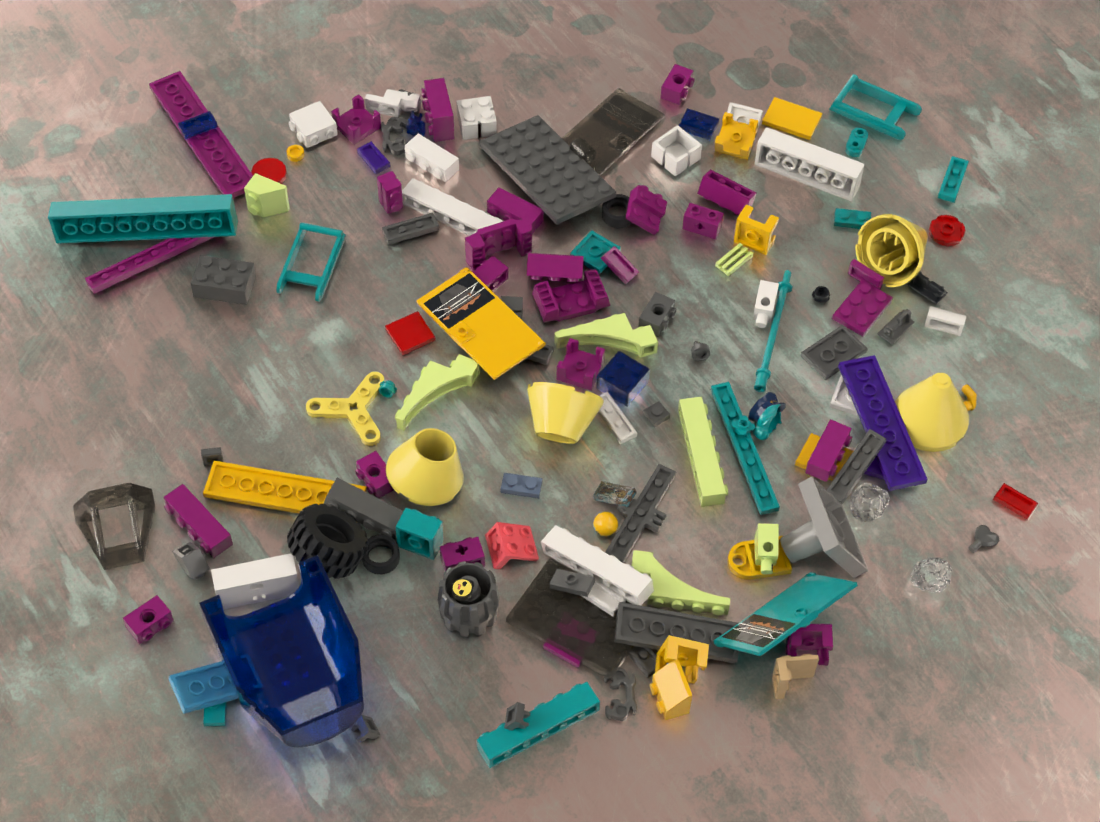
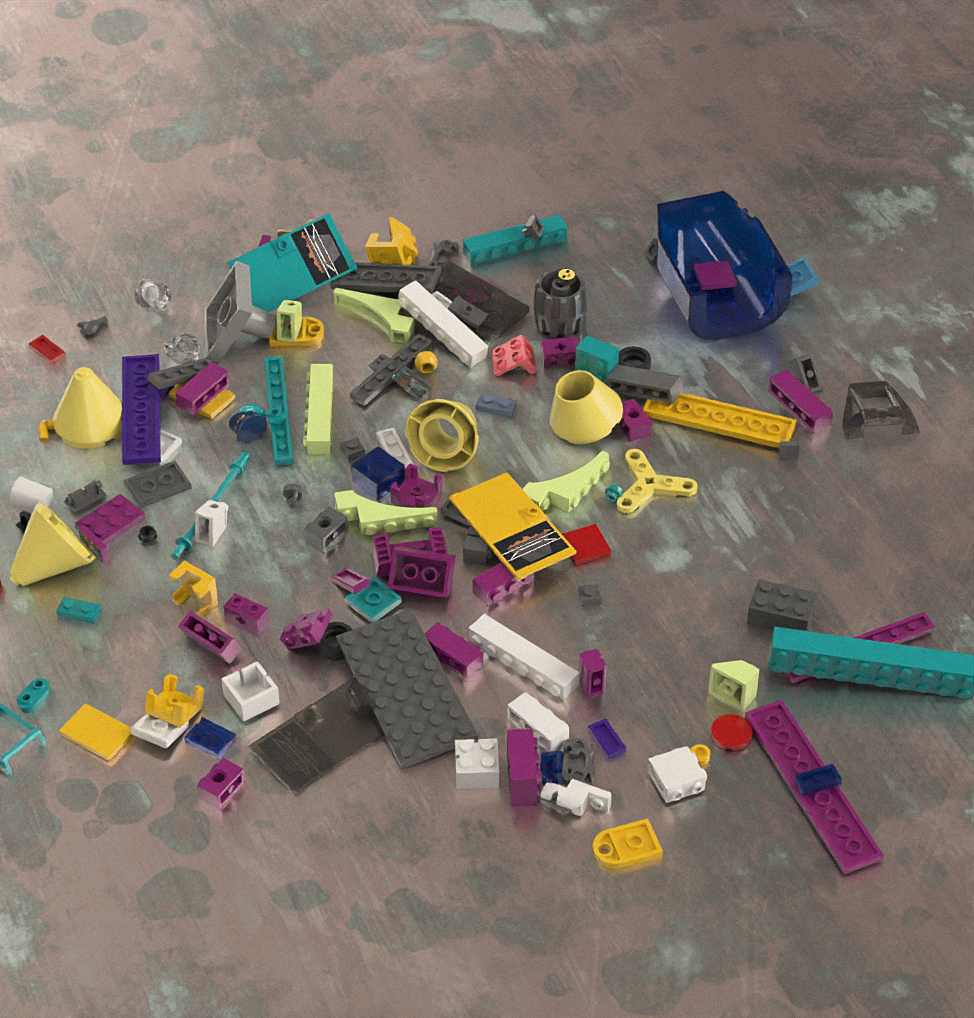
camera: 170 degrees left, 10 degrees down
magenta brick [123,595,174,645] -> none
white brick [211,553,301,610] -> none
teal piece [276,222,346,302] -> none
black tyre [287,504,369,579] -> none
magenta panel [331,94,381,145] -> none
dark grey plate [382,213,439,245] -> none
magenta plate [465,218,532,270] -> none
yellowish green tile [715,243,754,276] -> none
white brick [754,127,865,202] -> none
none -> dark grey plate [578,584,601,606]
none -> yellow tile [593,818,663,869]
none -> magenta tile [693,260,737,290]

